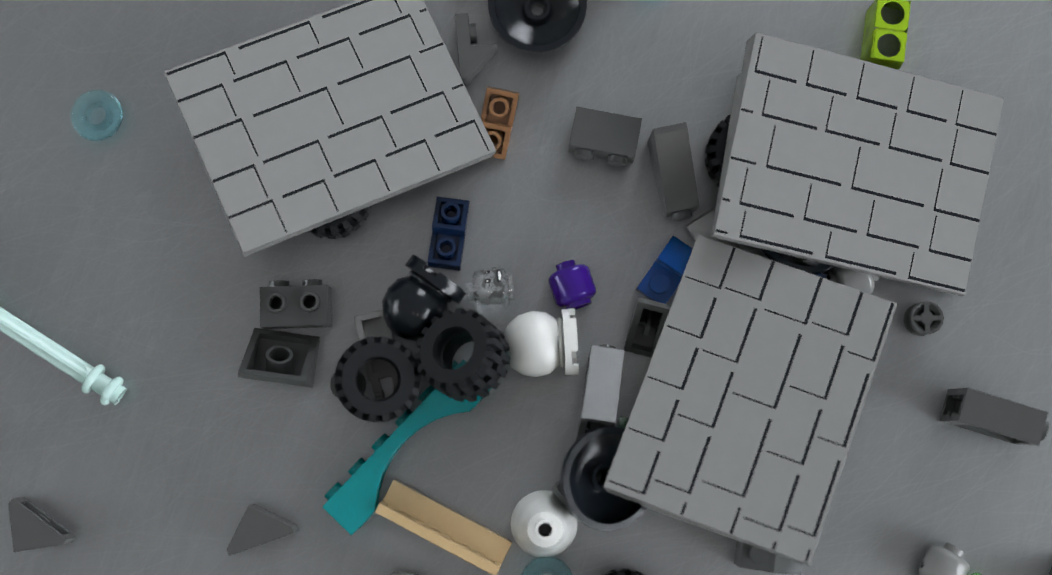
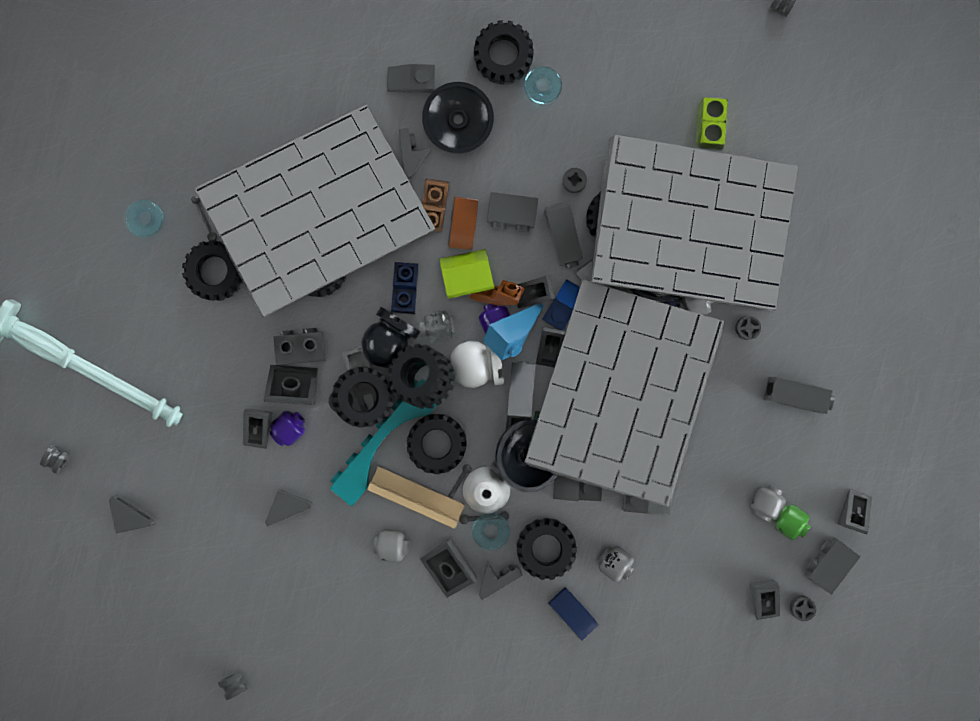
camera: 10 degrees left, 5 degrees up
none -> black tyre [182,240,243,301]
none -> dark grey hinge [191,195,217,240]
none -> dark grey slope [243,409,272,449]
none -> dark purple head [270,411,305,446]
none -> black tyre [406,414,467,474]
none -> lime slope [439,249,495,299]
none -> dark orange slope [448,196,478,250]
none -> dark grey hinge [448,464,472,498]
none -> dark grey hinge [460,511,509,524]
none -> dark orange slope [470,280,525,306]
none -> dark azure slope [483,303,544,361]
none -> dark grey slope [517,275,555,309]
none -> dark grey slope [553,475,602,501]
none -> dark grey wheel [562,168,587,193]

